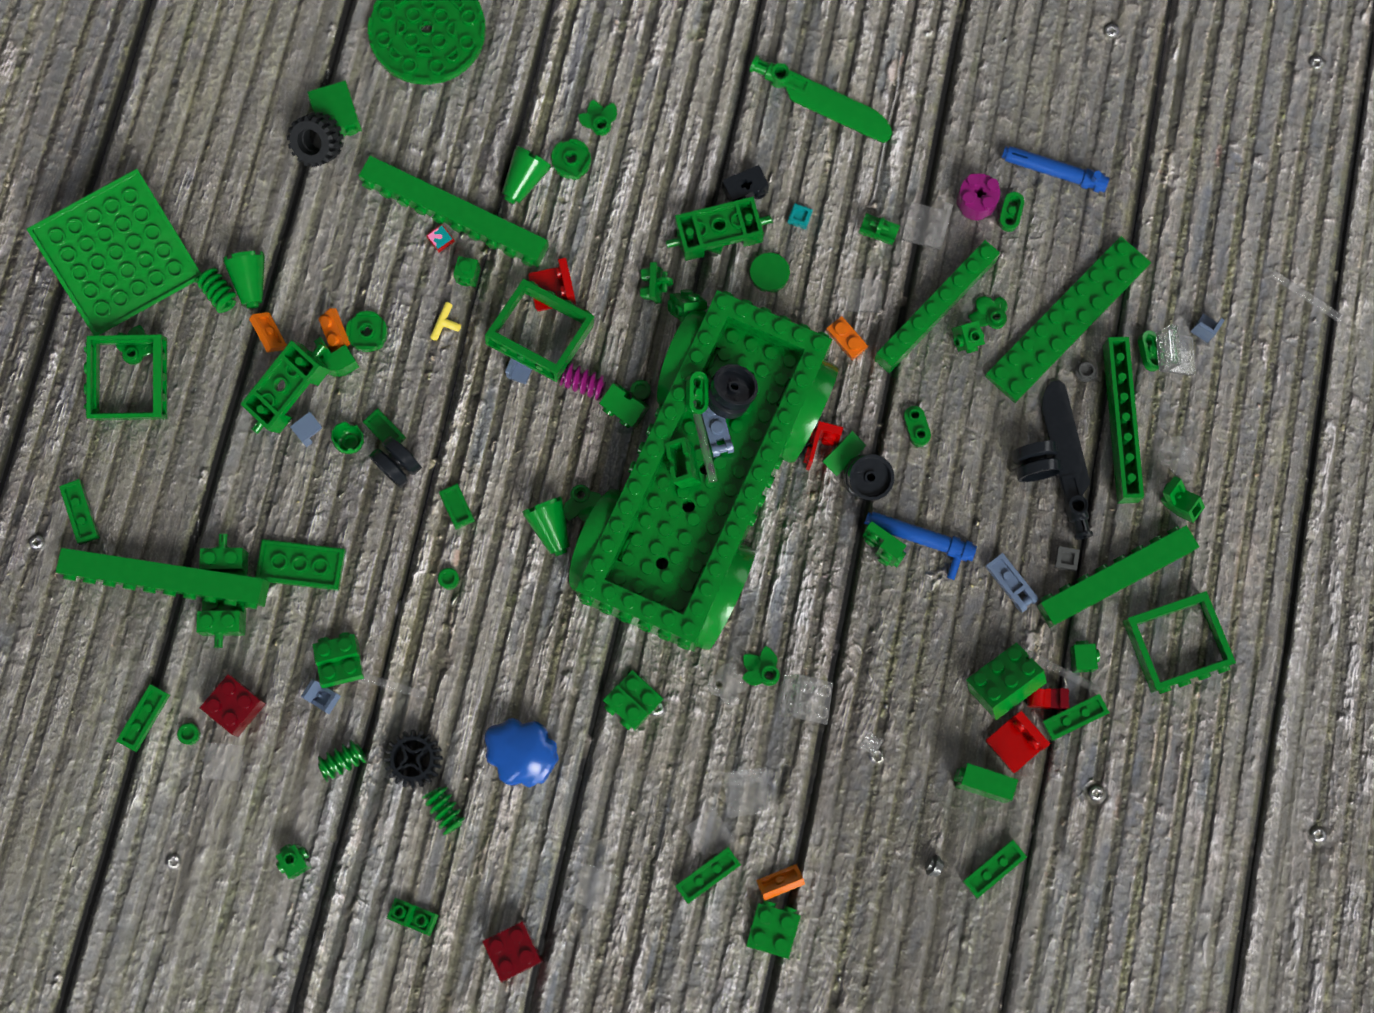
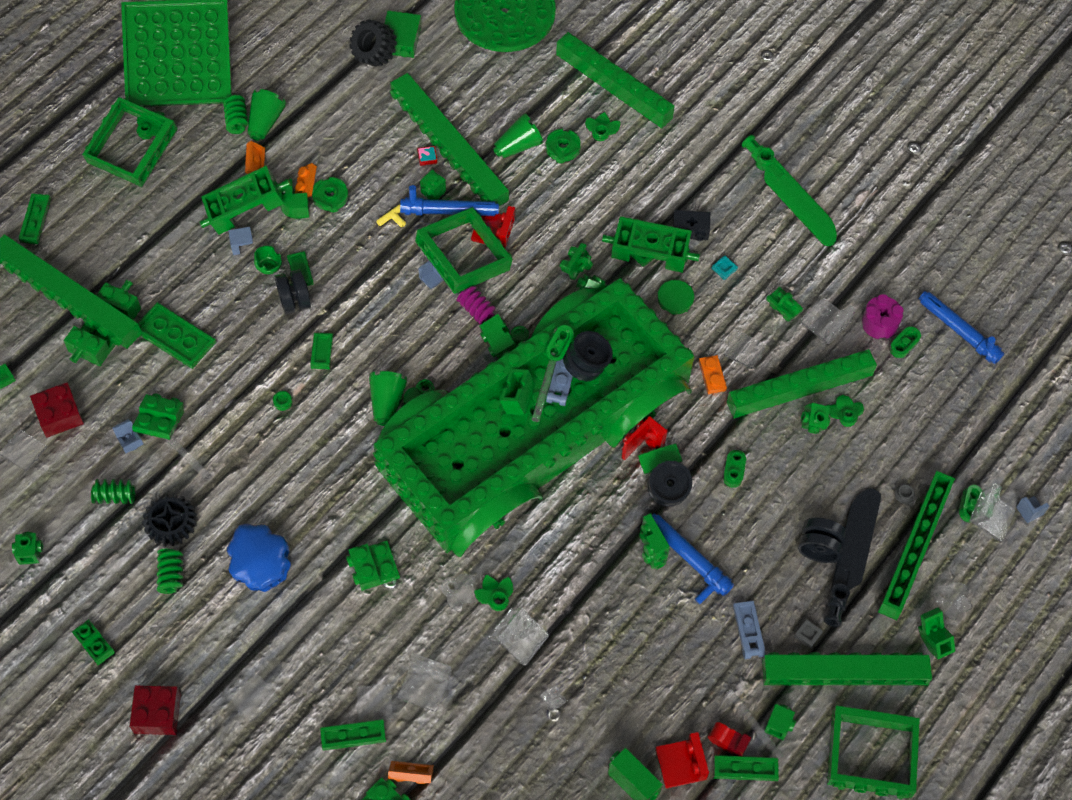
camera: 25 degrees right, 15 degrees down
green tile [177,723,201,745] -> none
green piece [966,642,1047,720] -> none
green plate [985,236,1152,403] -> none
none -> blue cylinder [400,185,499,216]
none -> green brick [556,32,675,129]

